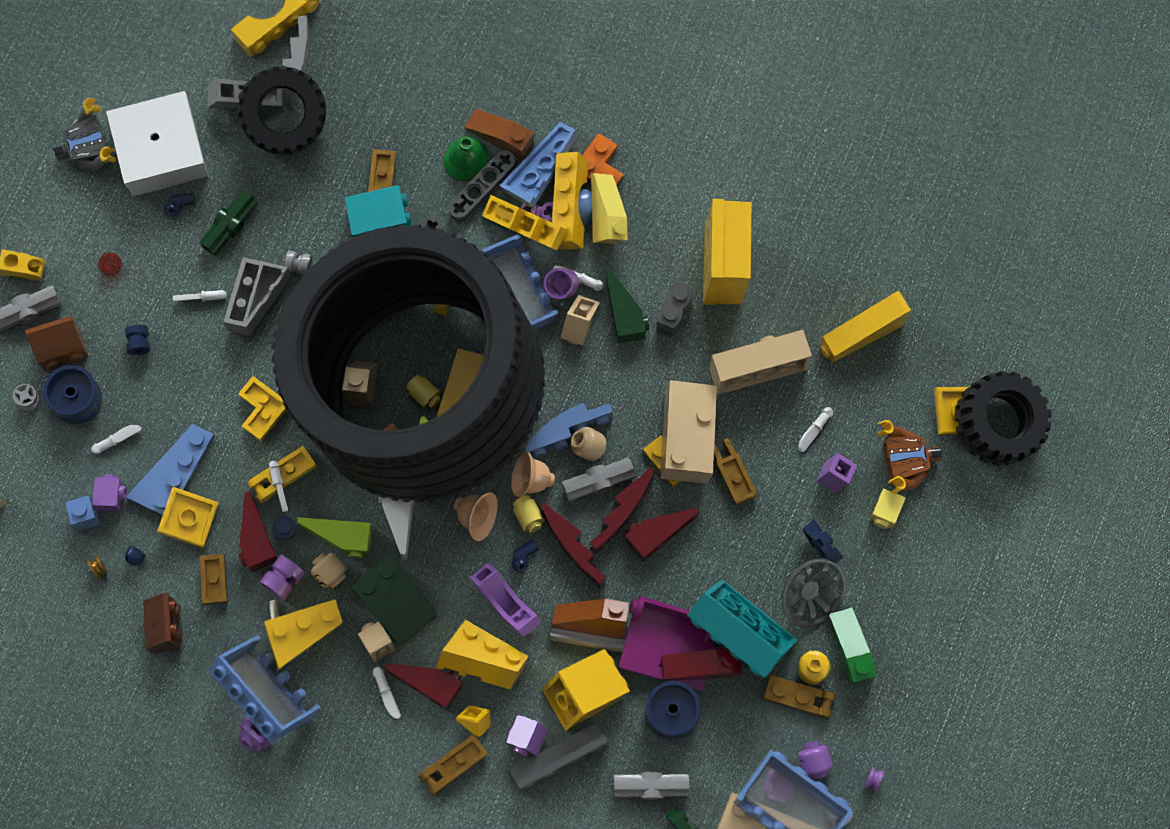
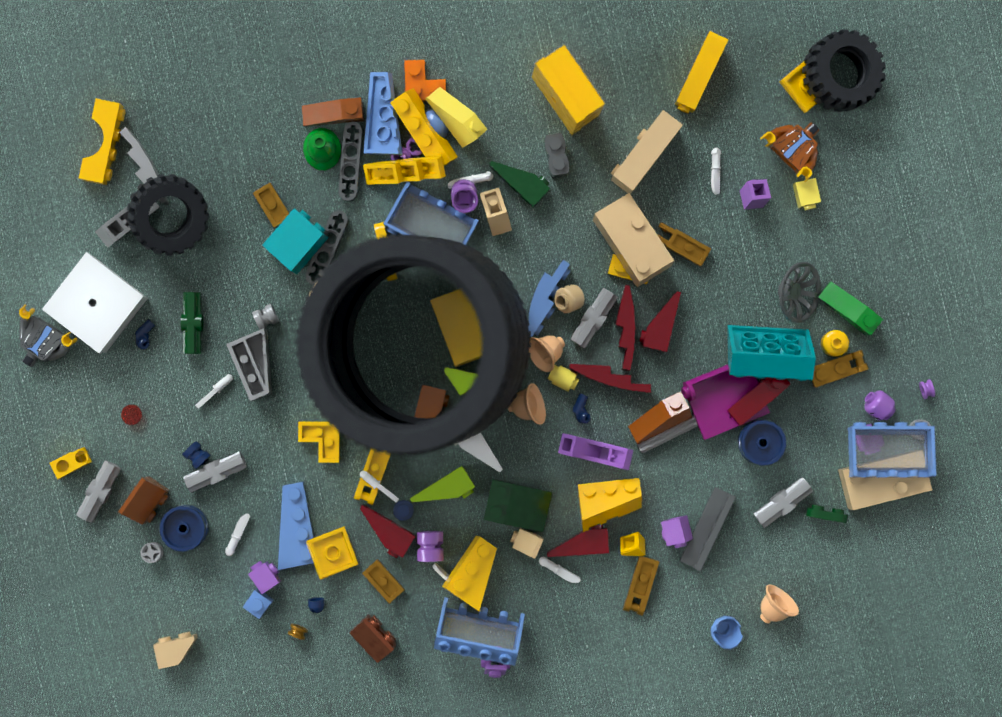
camera: 30 degrees left, 15 degrees up
tan head [311,553,347,589] -> none
tan slope [342,360,378,409] -> none
light yellow brick [406,374,441,409] -> none
yellow slope [541,649,630,731] -> none
dark blue plate [802,520,843,564] -> none
none -> light grey piece [183,451,247,493]

